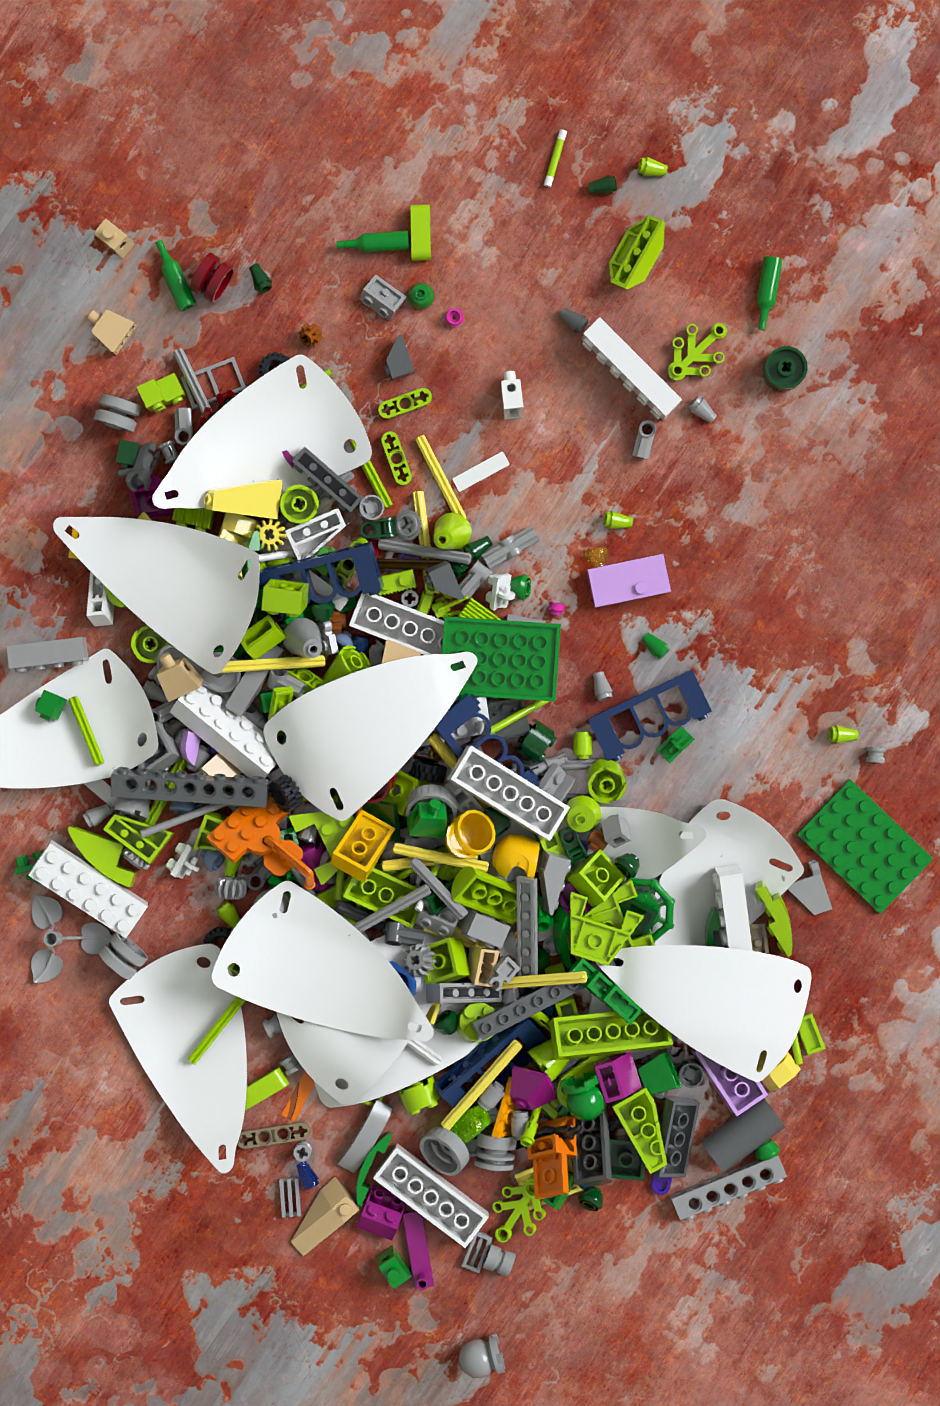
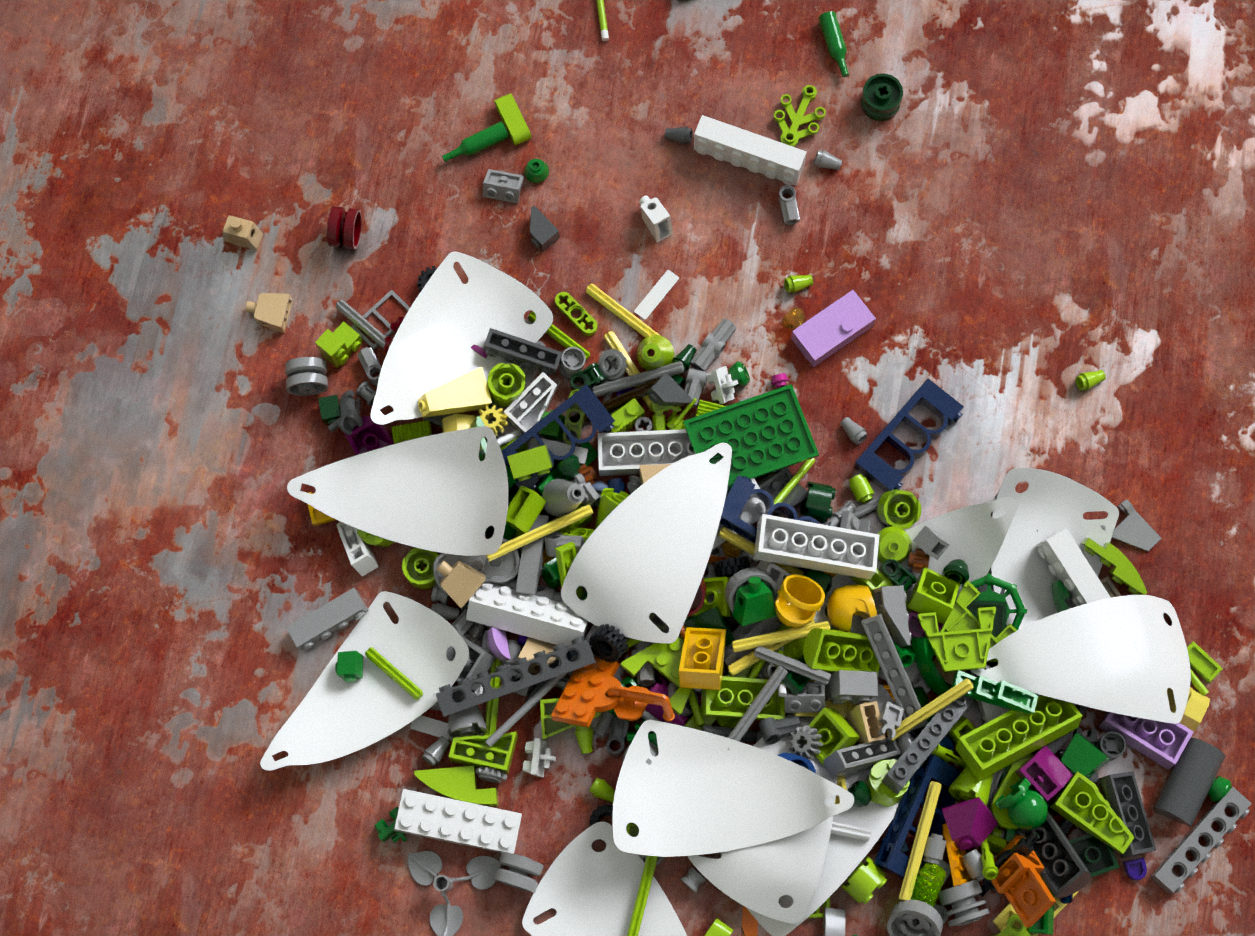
camera: 20 degrees left, 15 degrees down
green piece [155,240,197,311] -> none
sand blue brick [169,801,196,815] -> none
sand blue brick [200,849,225,872] -> none
light grey gear [215,876,248,900] -> none
dark green cone [249,263,272,294] -> none
light grey wheel [279,1054,302,1076] -> none
dark orange gear [298,323,323,348] -> none
lime beam [378,388,432,419] -> none
dark pink plate [445,308,464,327] -> none
dark green cone [578,1186,603,1211] -> none
dark green cone [588,175,618,194] -> none
lime wedge [609,215,665,290] -> none
green cone [641,632,670,660] -> none
green hips [656,726,695,763] -> none
green plate [797,779,933,914] -> none
light grey wheel [866,746,886,763] -> none

